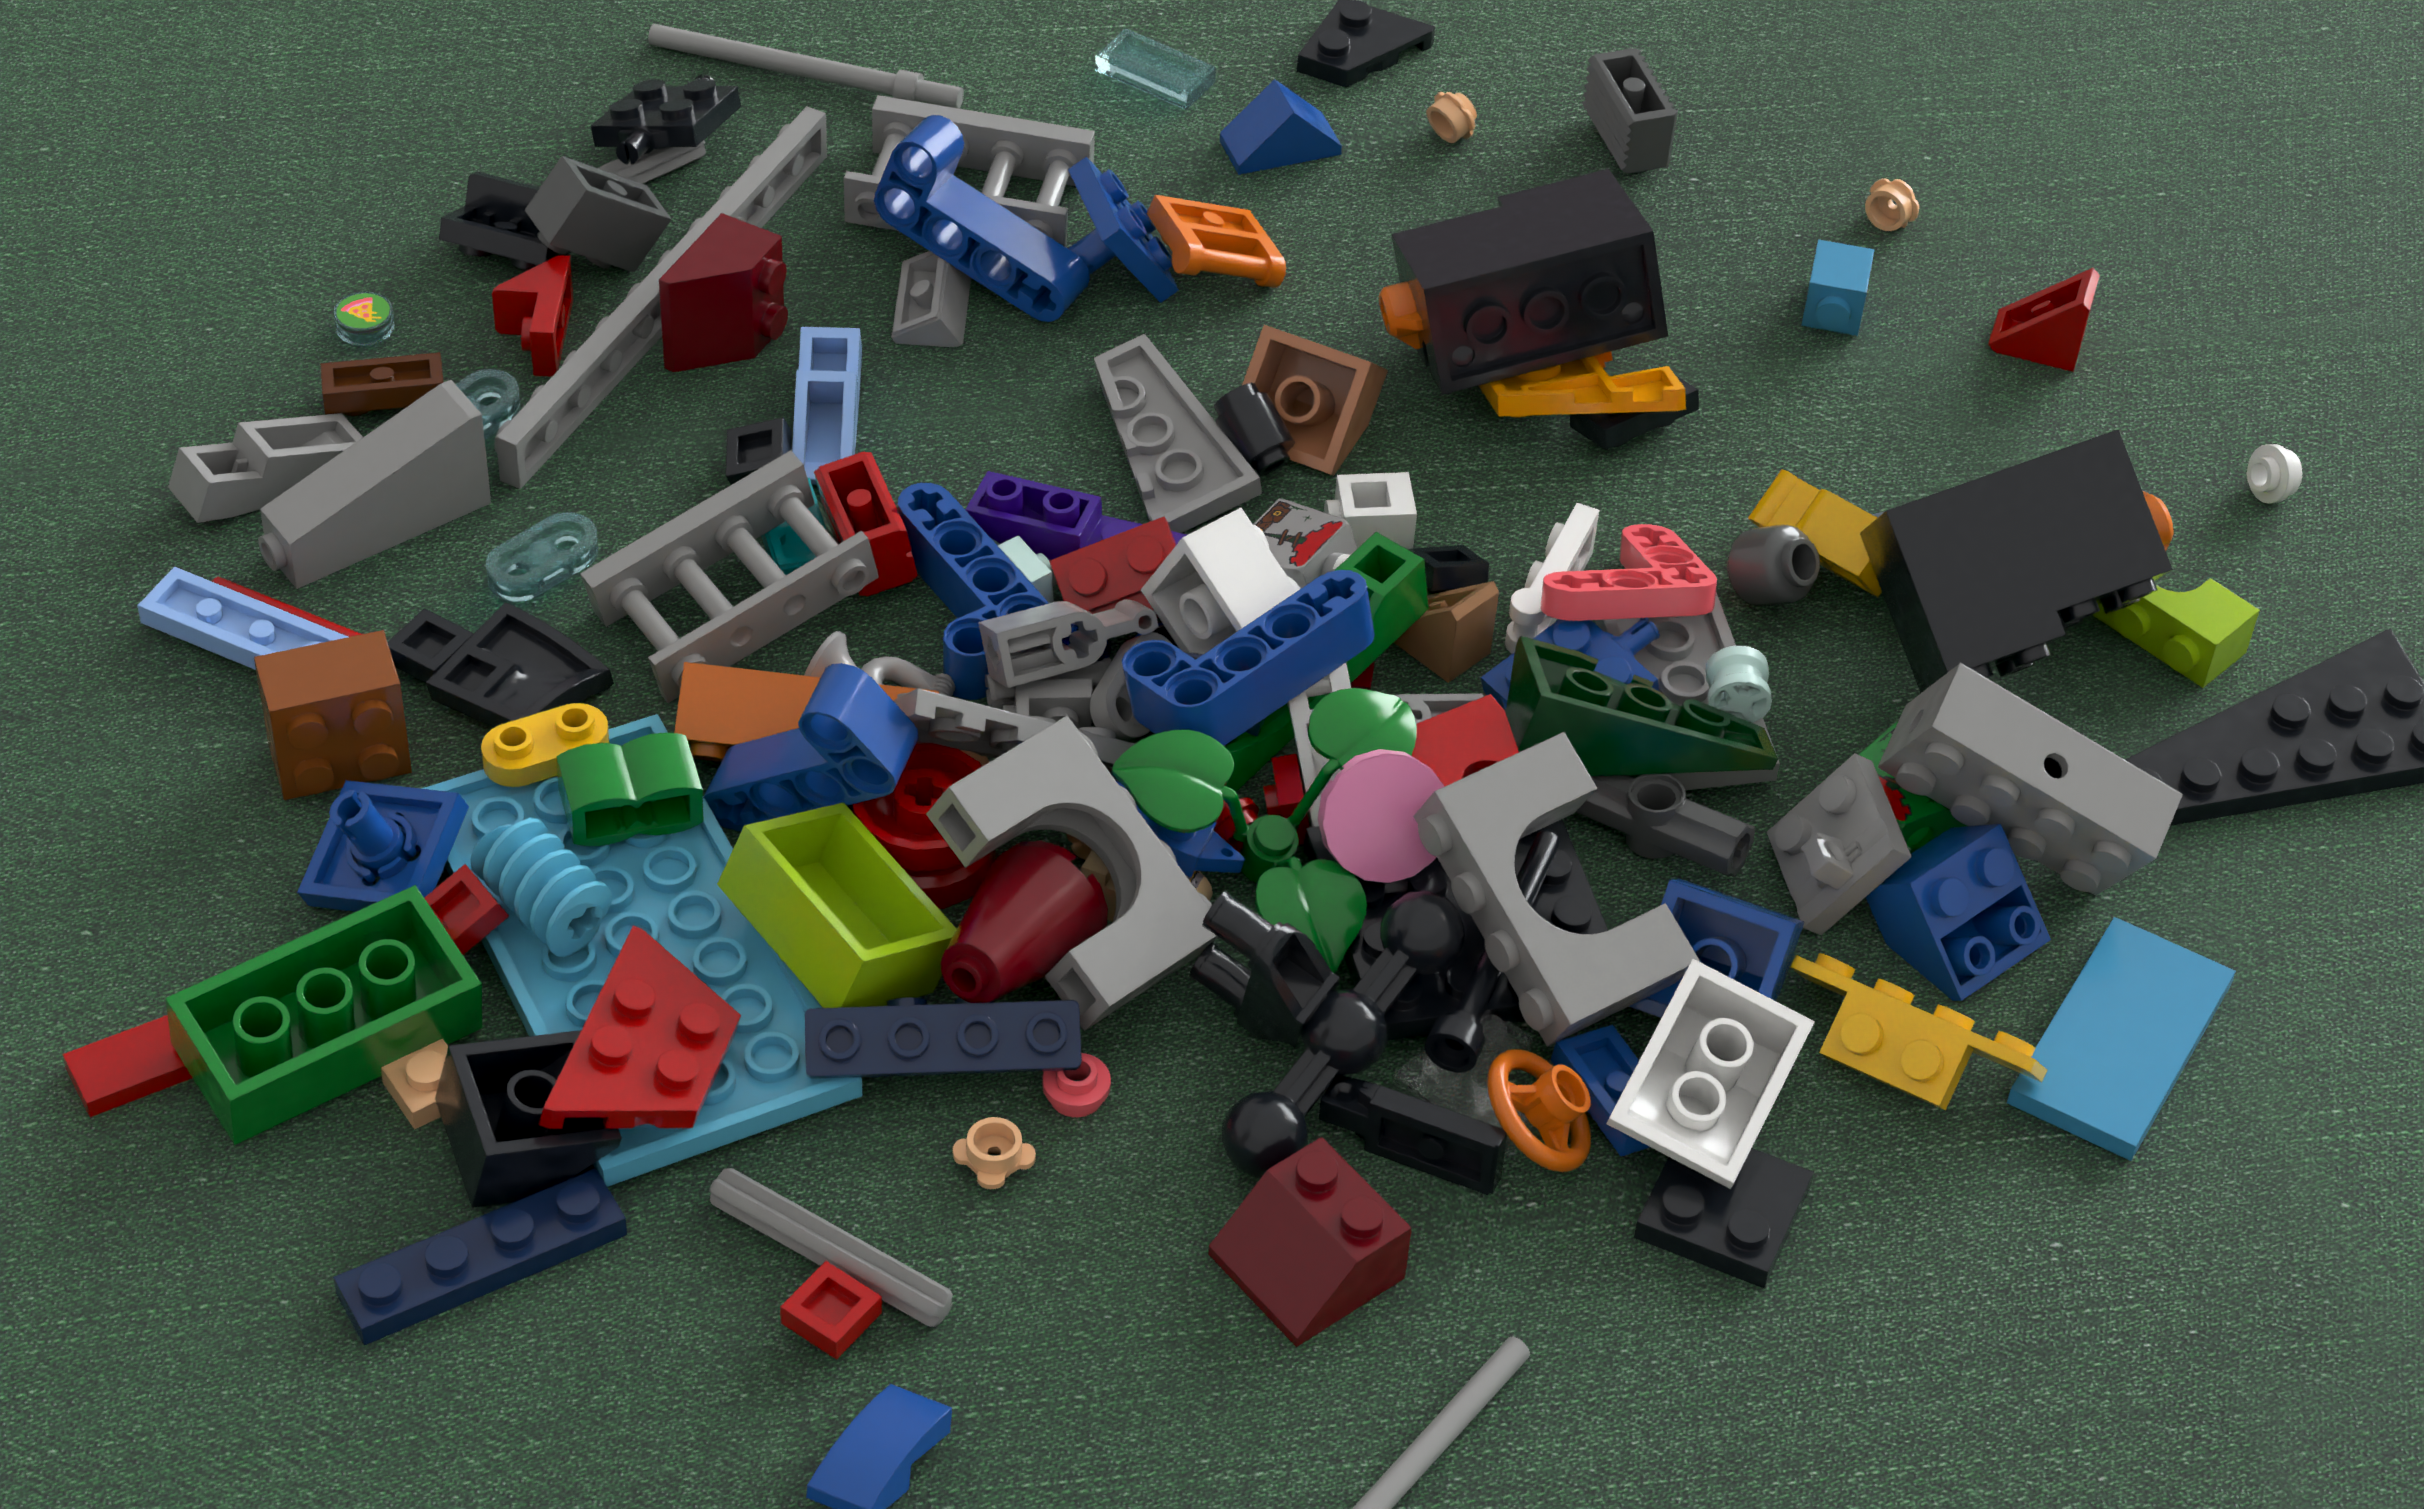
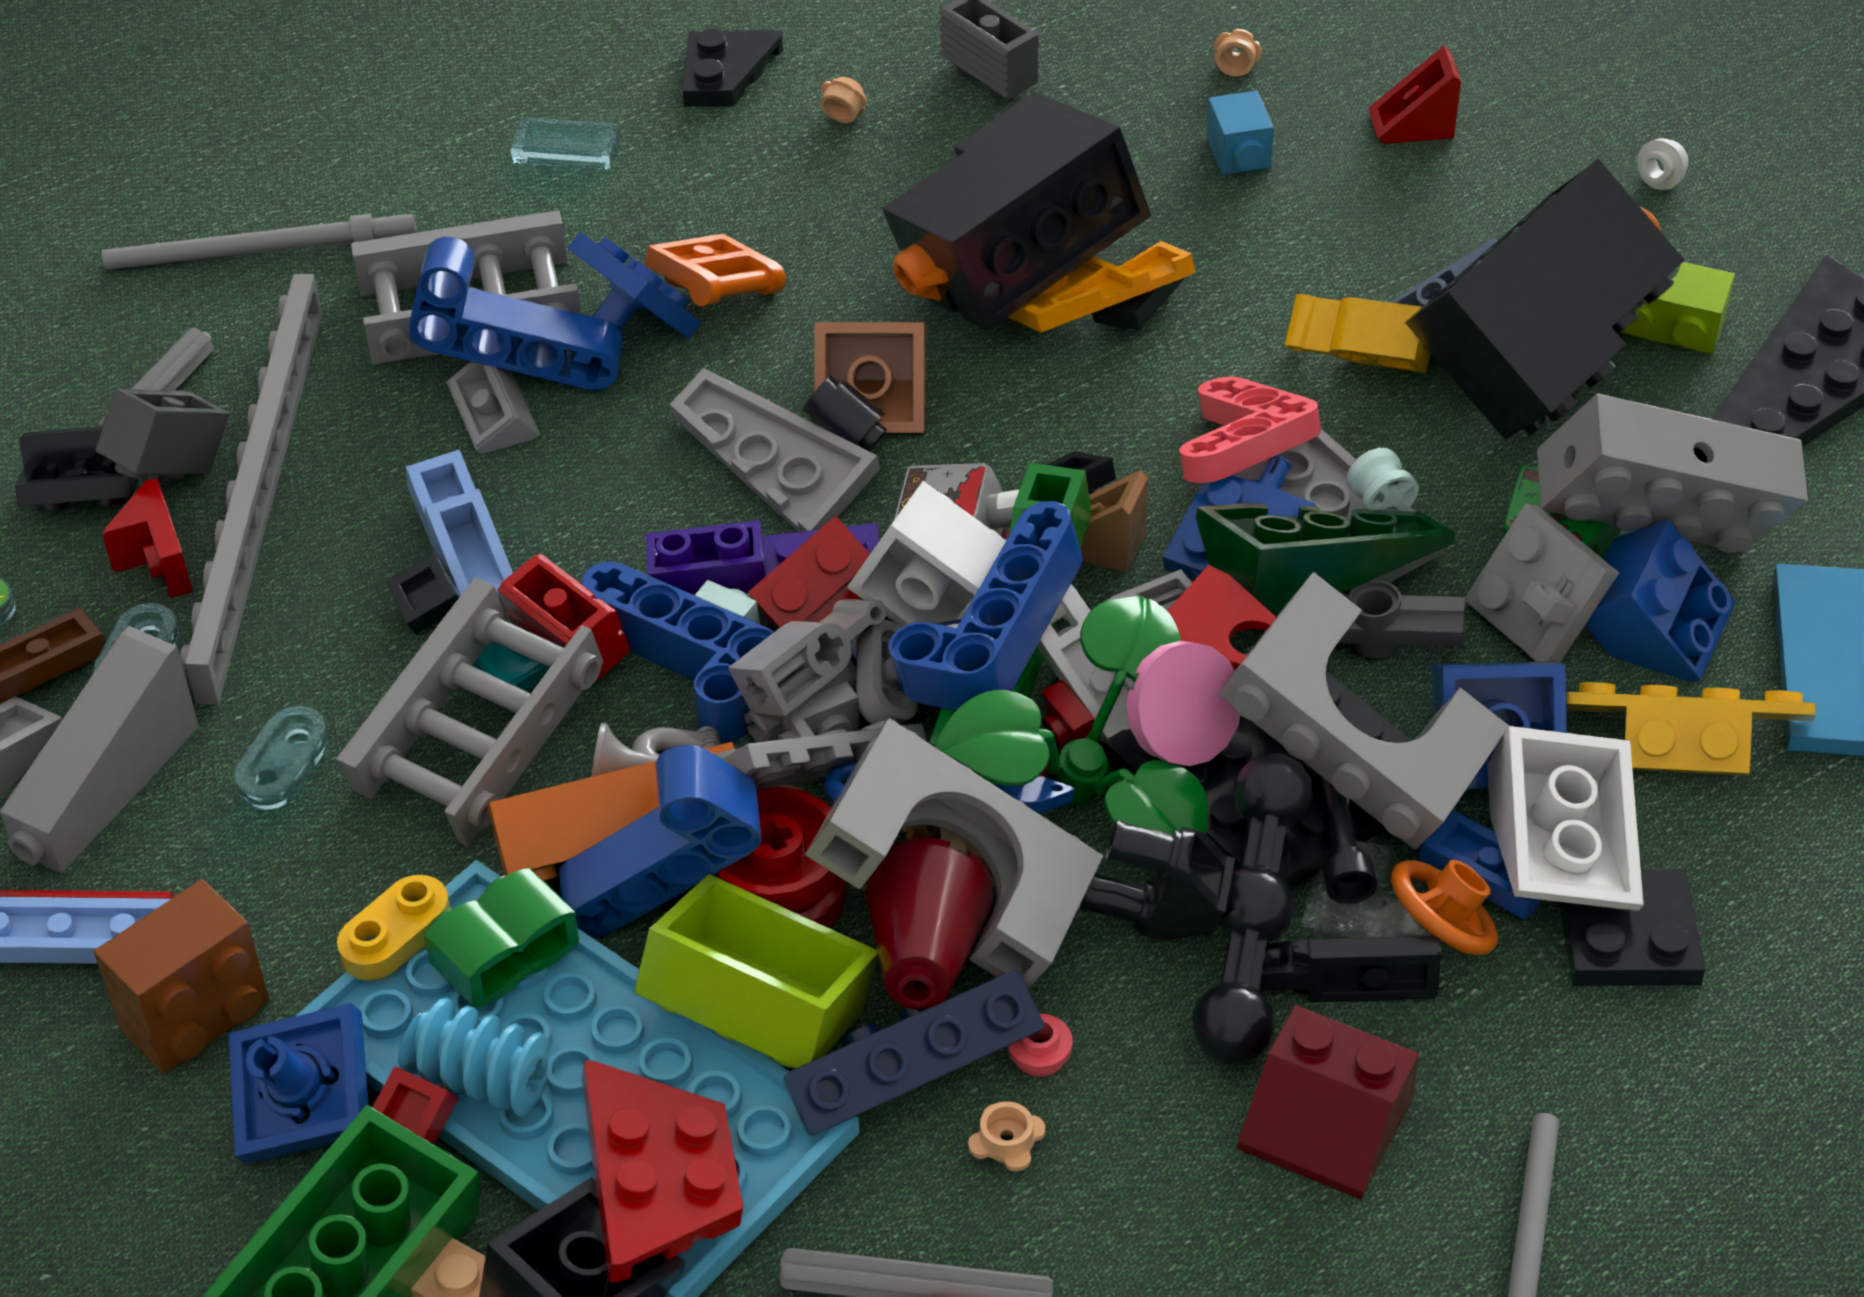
camera: 20 degrees left, 0 degrees up
black plate [388,608,474,683] -> none
black plate [426,602,614,728] -> none
black plate [591,75,741,165] -> none
dark red slope [659,213,788,372] -> none
blue slope [1220,79,1342,175] -> none
white brick [1324,472,1417,550] -> none
white plate [1505,503,1599,654] -> none
dark grey head [1727,524,1820,607] -> none

